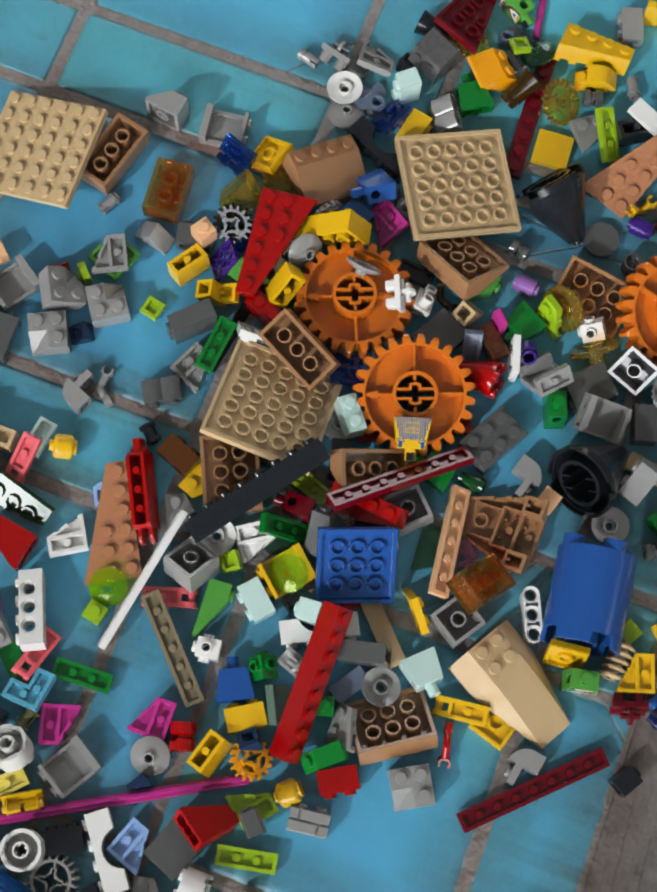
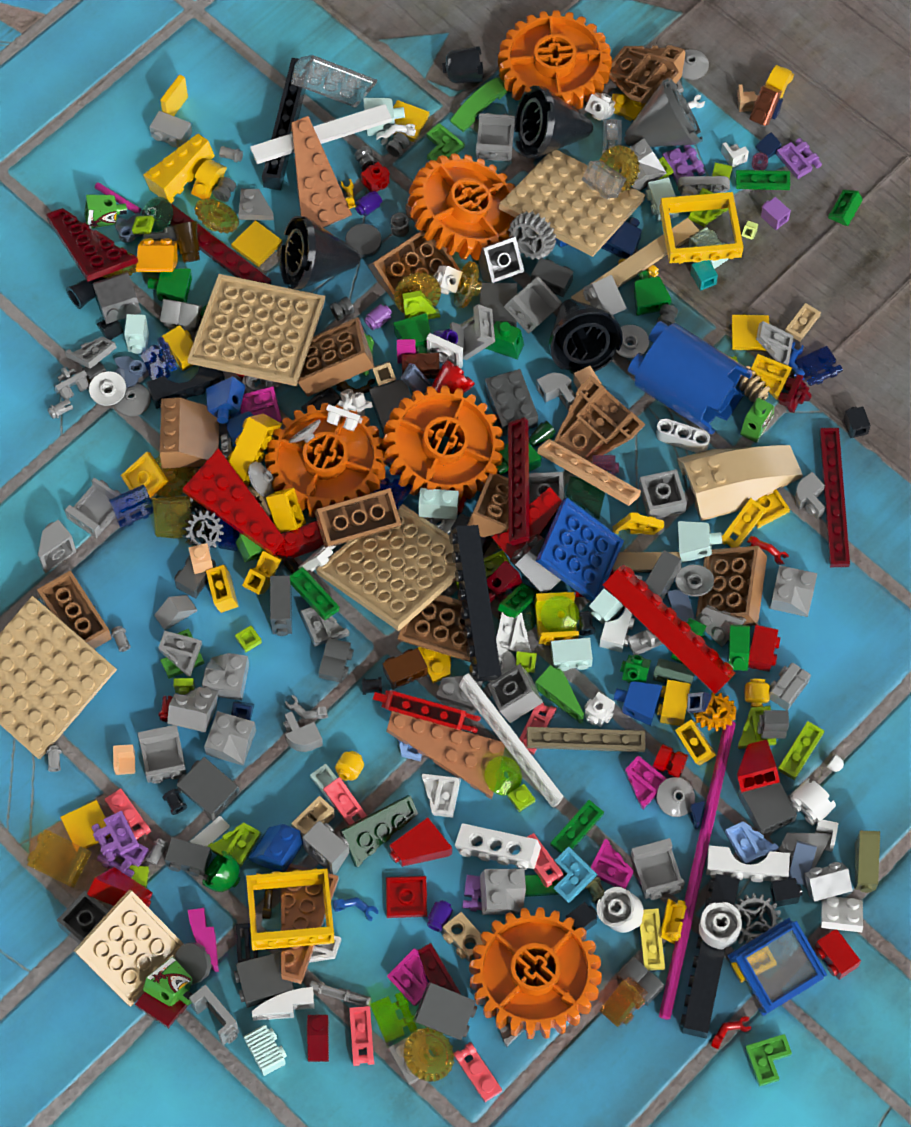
camera: 60 degrees left, 10 degrees down
clear orange brick [142,157,195,224] -> none
dark purple window [209,237,239,282] -> none
torso [393,416,432,461] -> none
clear orange brick [446,553,516,616] -> none
yellow tile [542,639,591,669] -> none
lime plate [595,106,620,163] -> none

